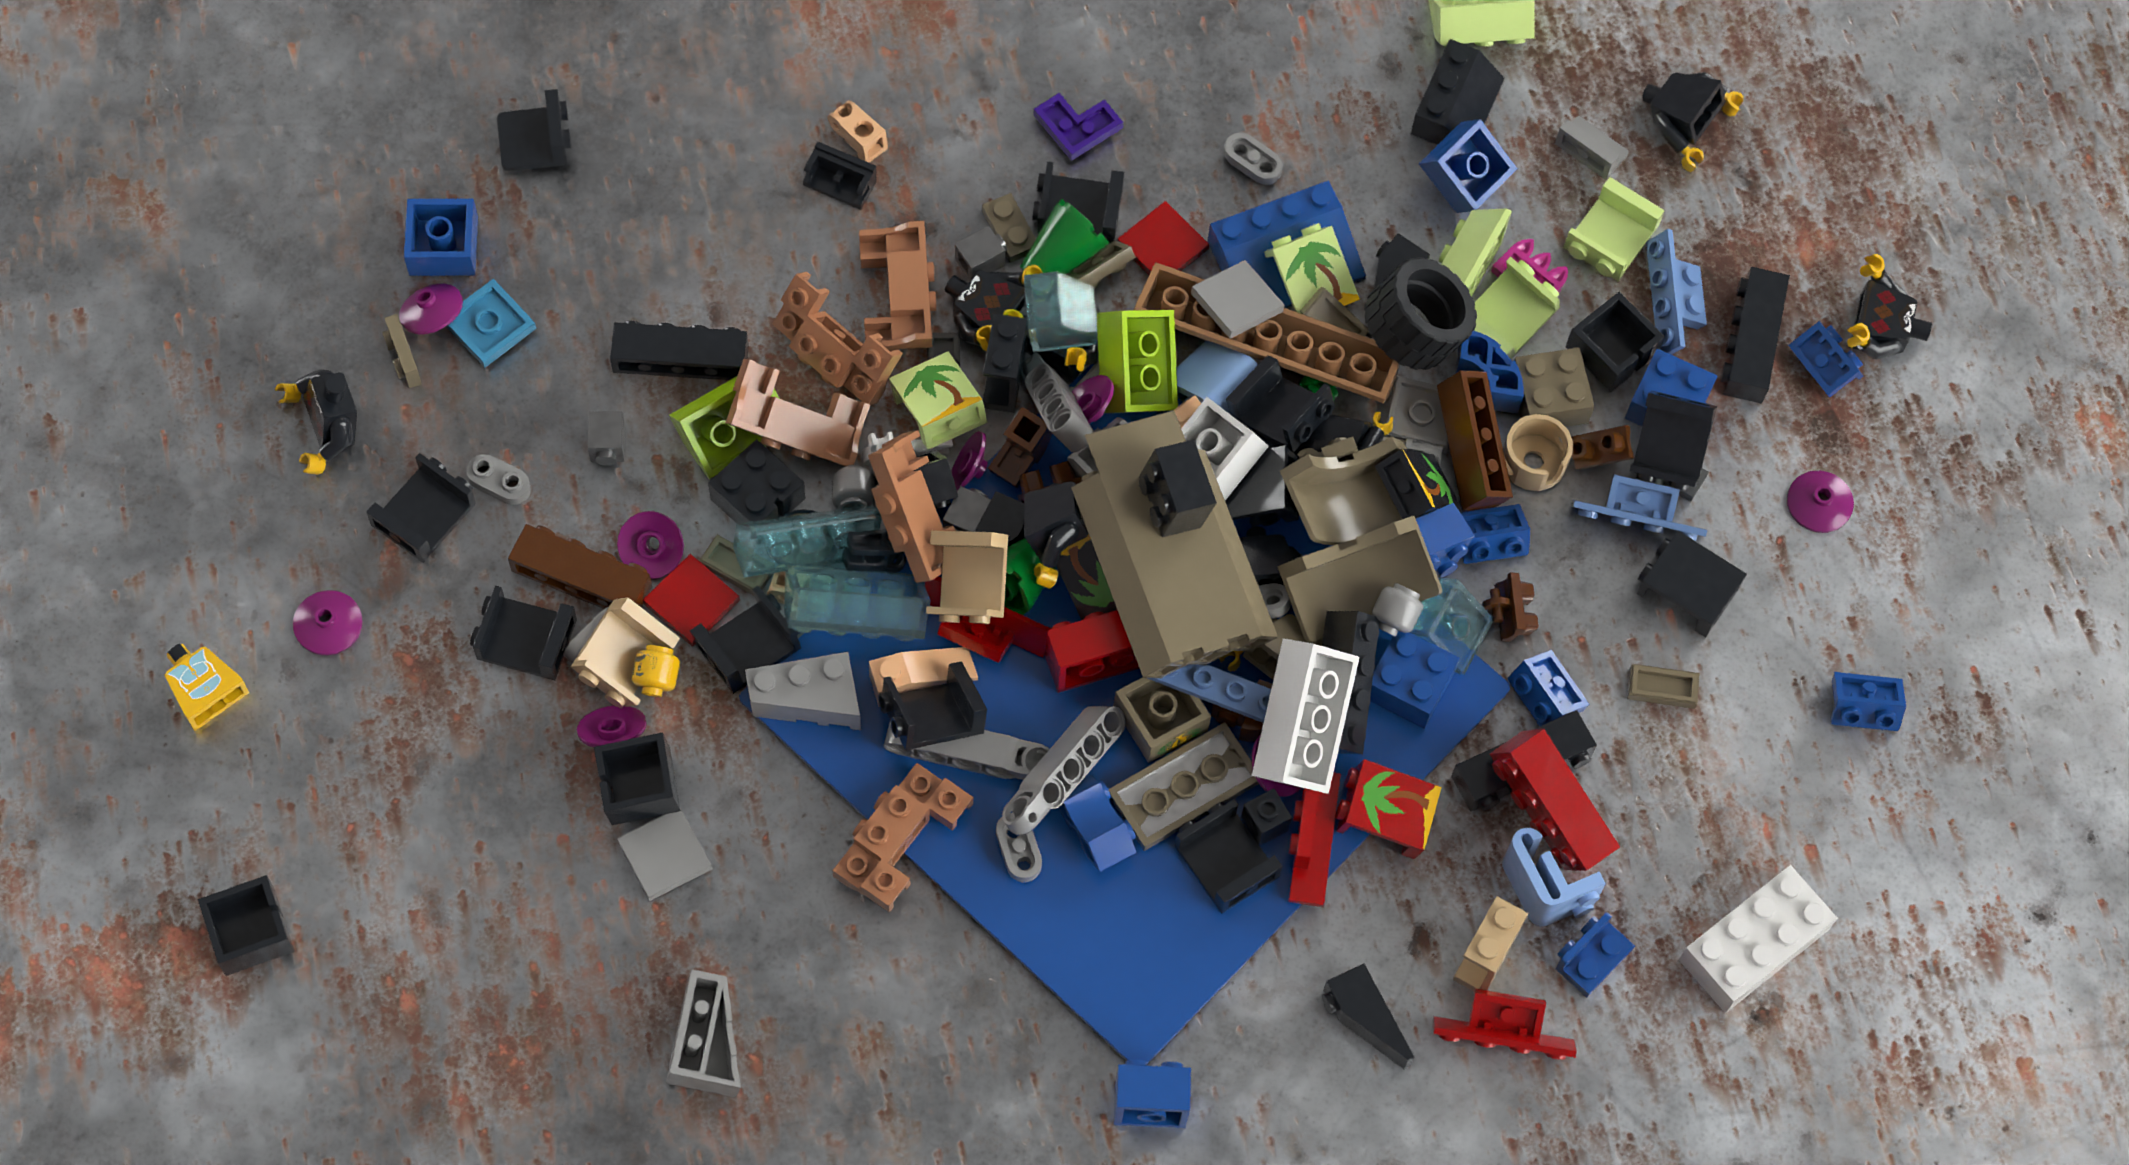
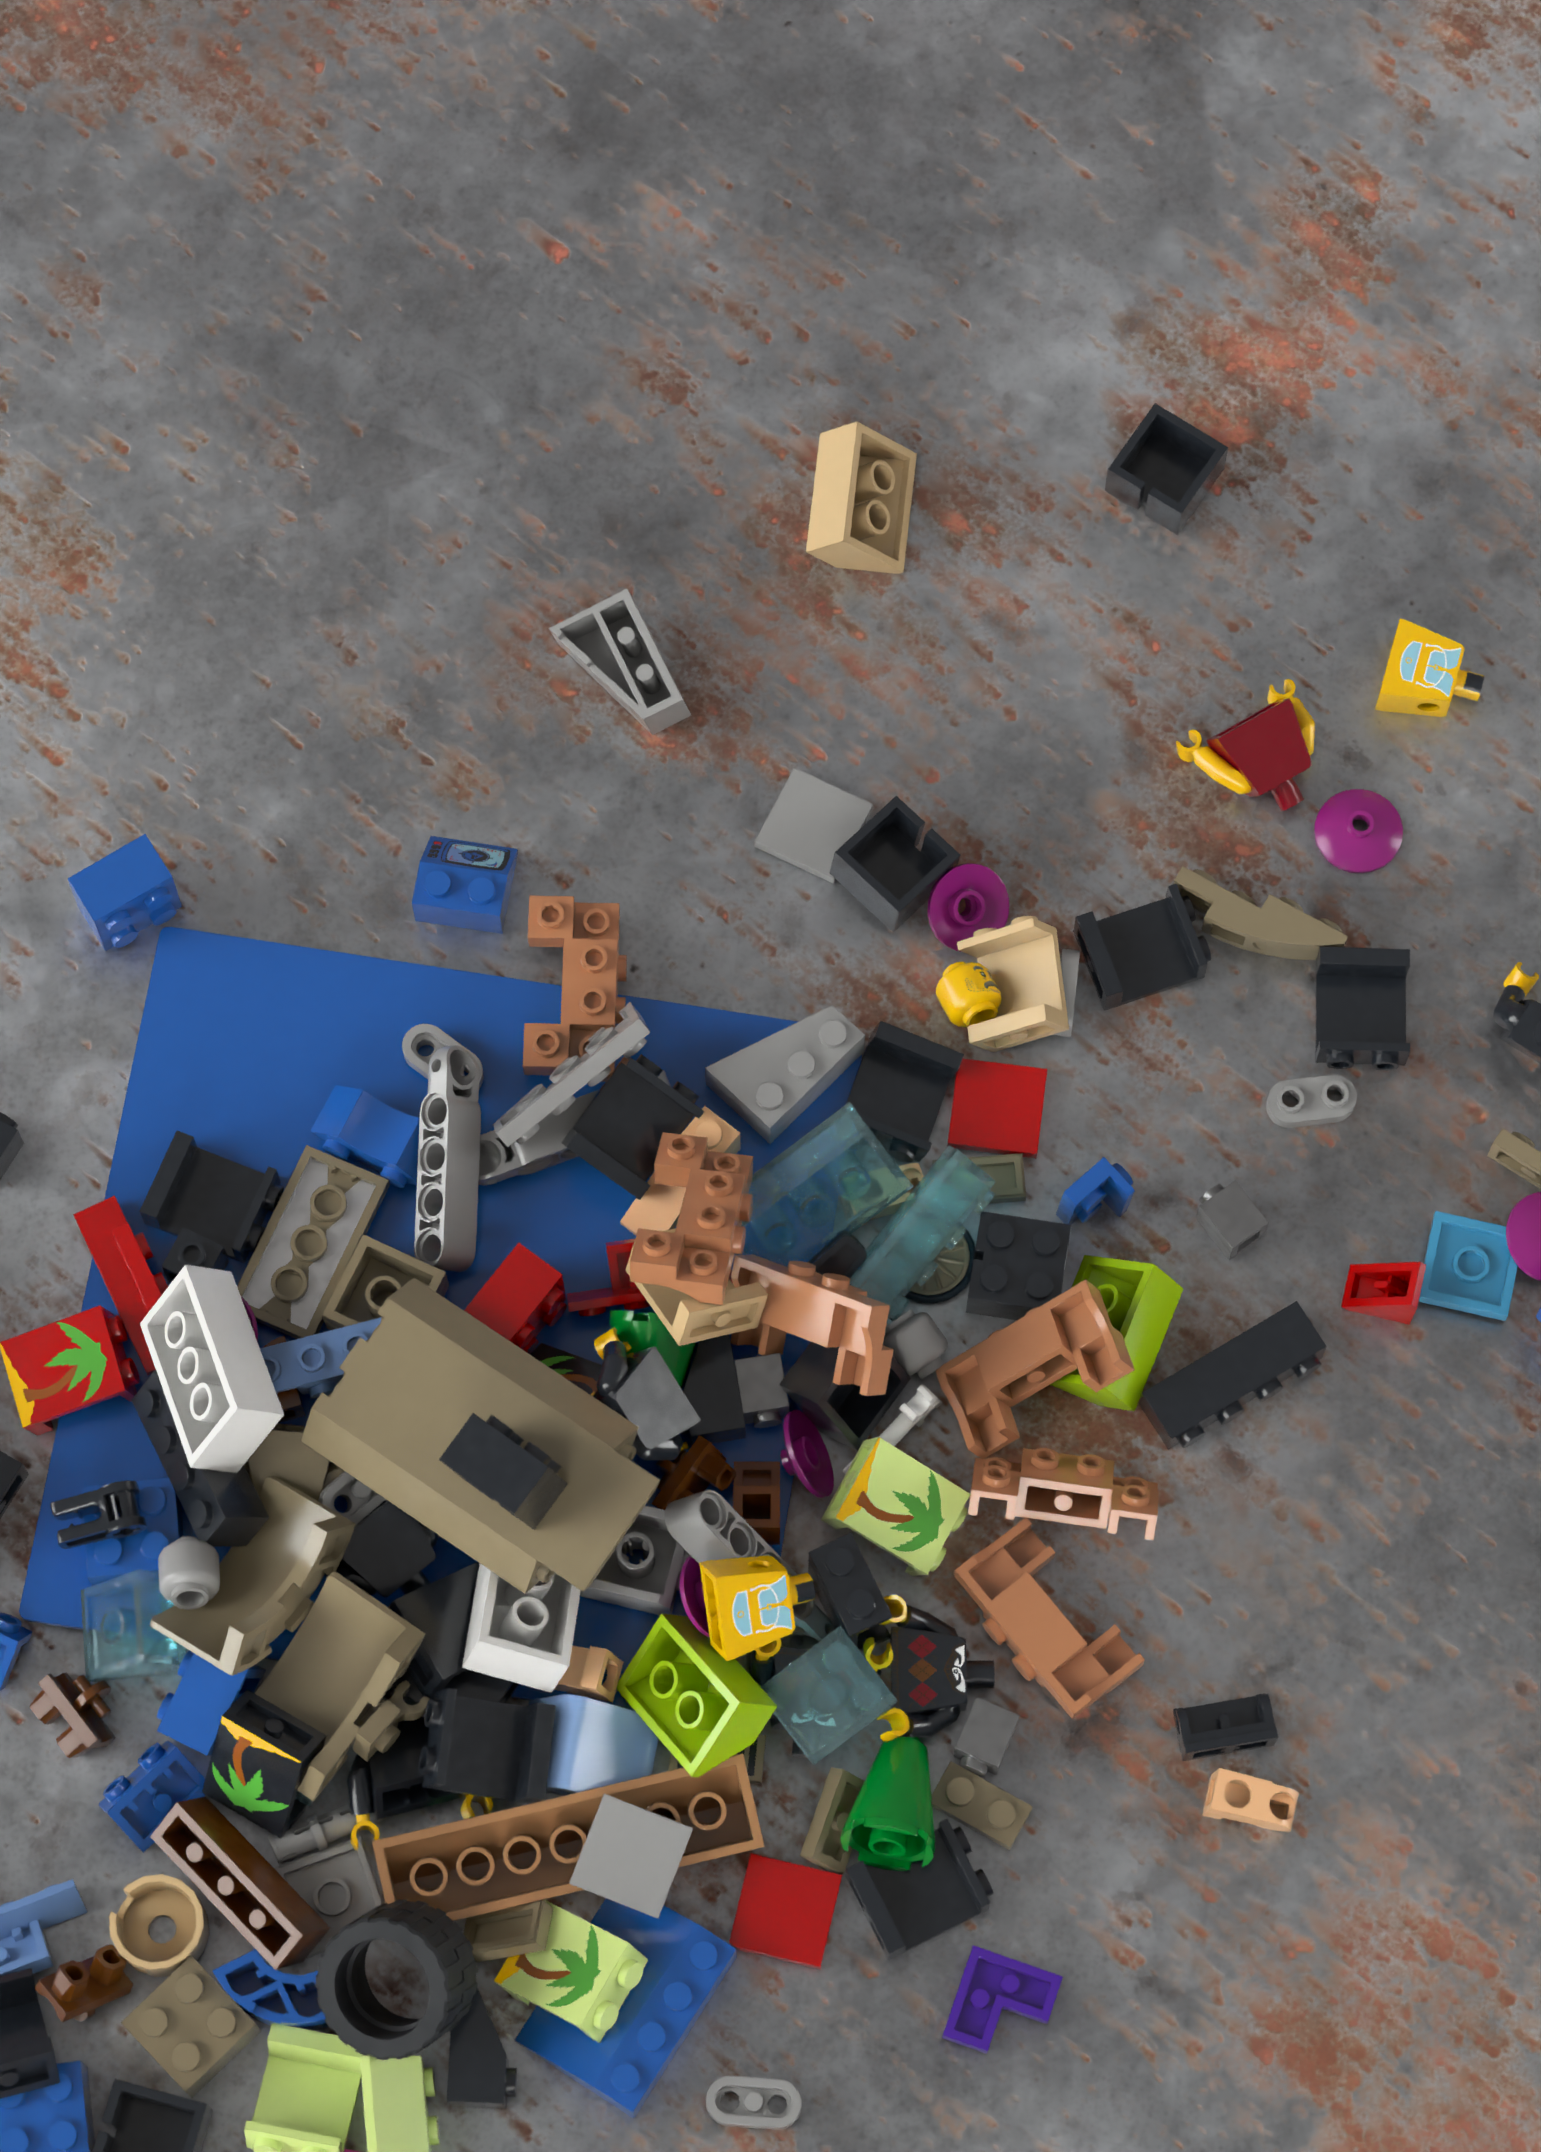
camera: 150 degrees right, 5 degrees up
reddish brown brick [508,524,652,609] -> none
magenta dish [617,511,684,579] -> none
dark grey tile [927,333,960,367] -> none
none -> black piece [50,1480,147,1549]
none -> blue slope [412,836,518,934]
none -> light grey wing [493,1002,650,1147]
none -> nougat bracket [630,1132,753,1305]
none -> yellow torso [699,1555,815,1661]
none -> tan slope [806,422,917,574]
none -> blue bracket [1056,1157,1135,1225]
none -> dark tan slope [1173,866,1348,960]
none -> dark red torso [1176,679,1315,811]
none -> red slope [1341,1262,1426,1325]

